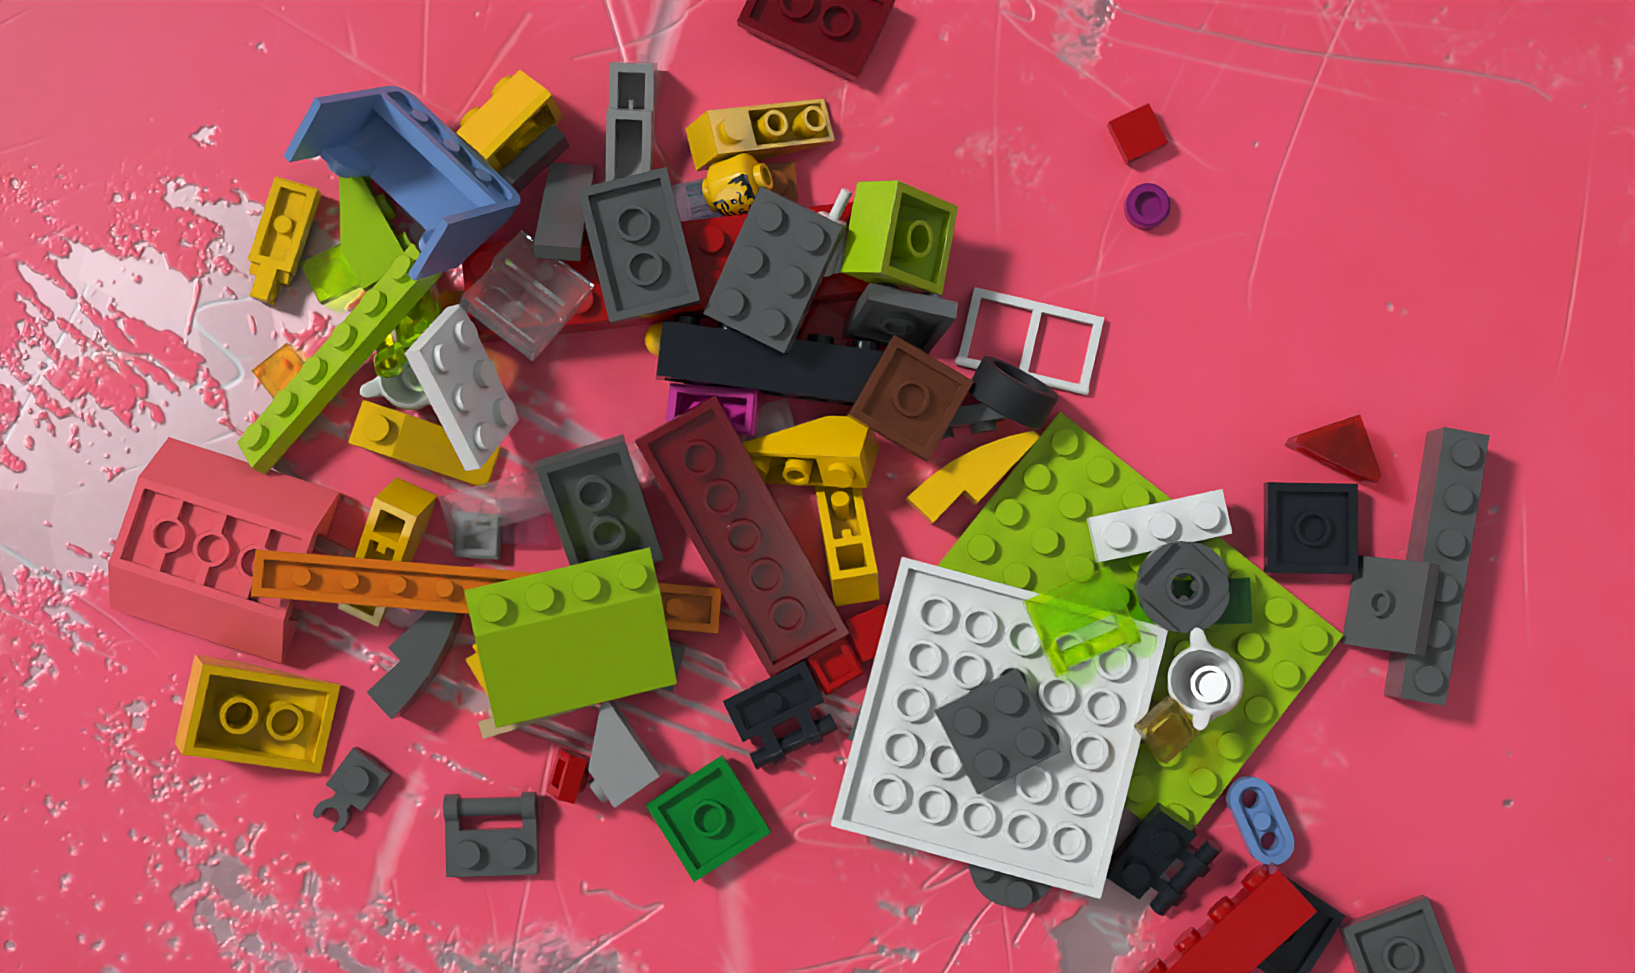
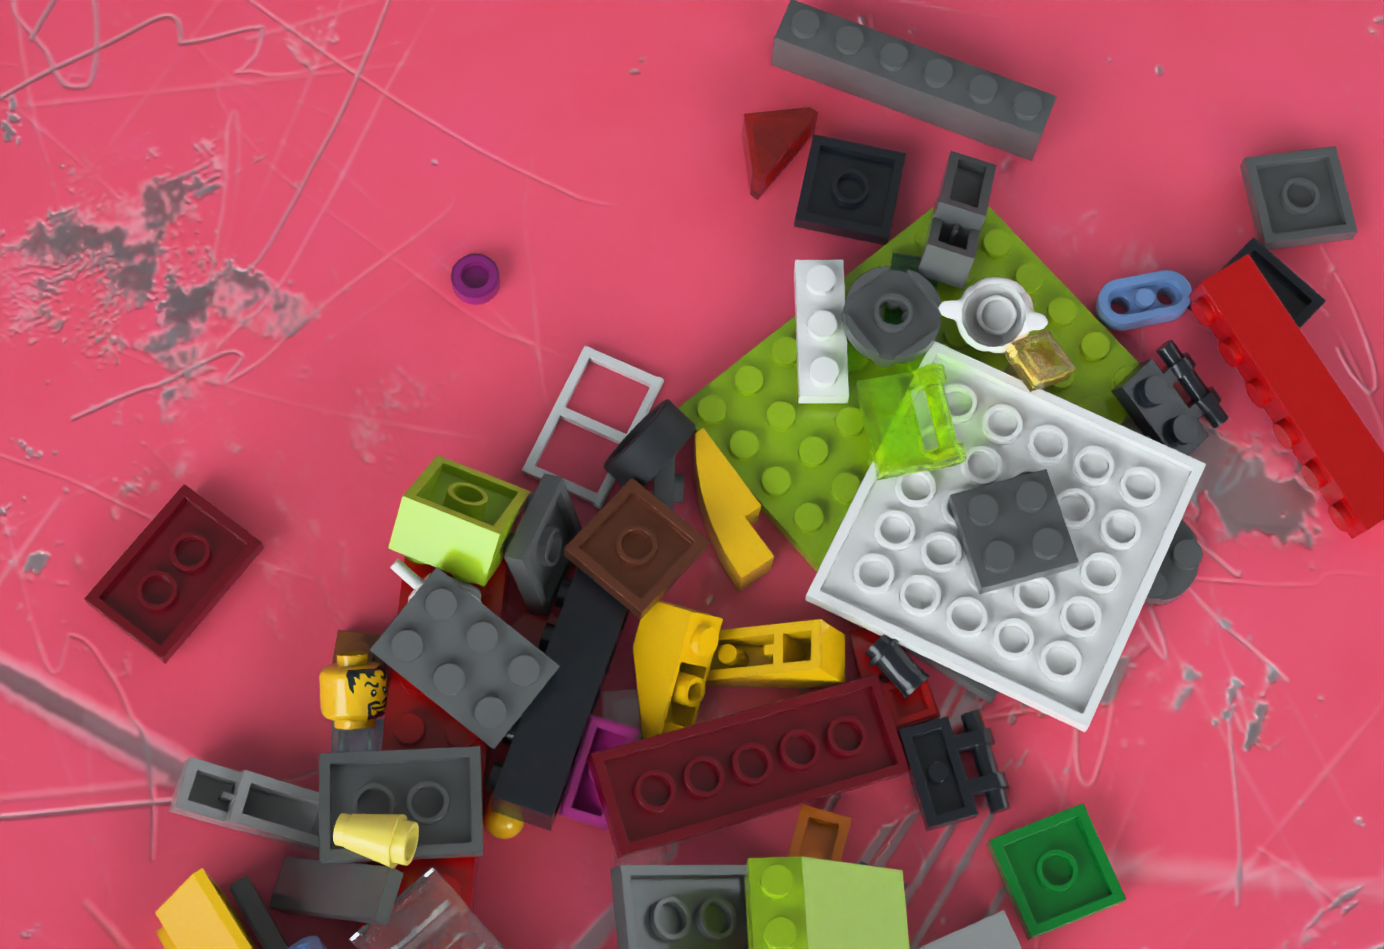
camera: 80 degrees left, 15 degrees down
yellow slope [685,98,835,171] -> none
red tile [1107,103,1168,165] -> none
dark grey plate [1341,555,1440,657] -> none
none -> light yellow cone [333,813,419,868]
none -> black pin [865,634,930,699]
none -> dark grey slope [917,151,996,289]

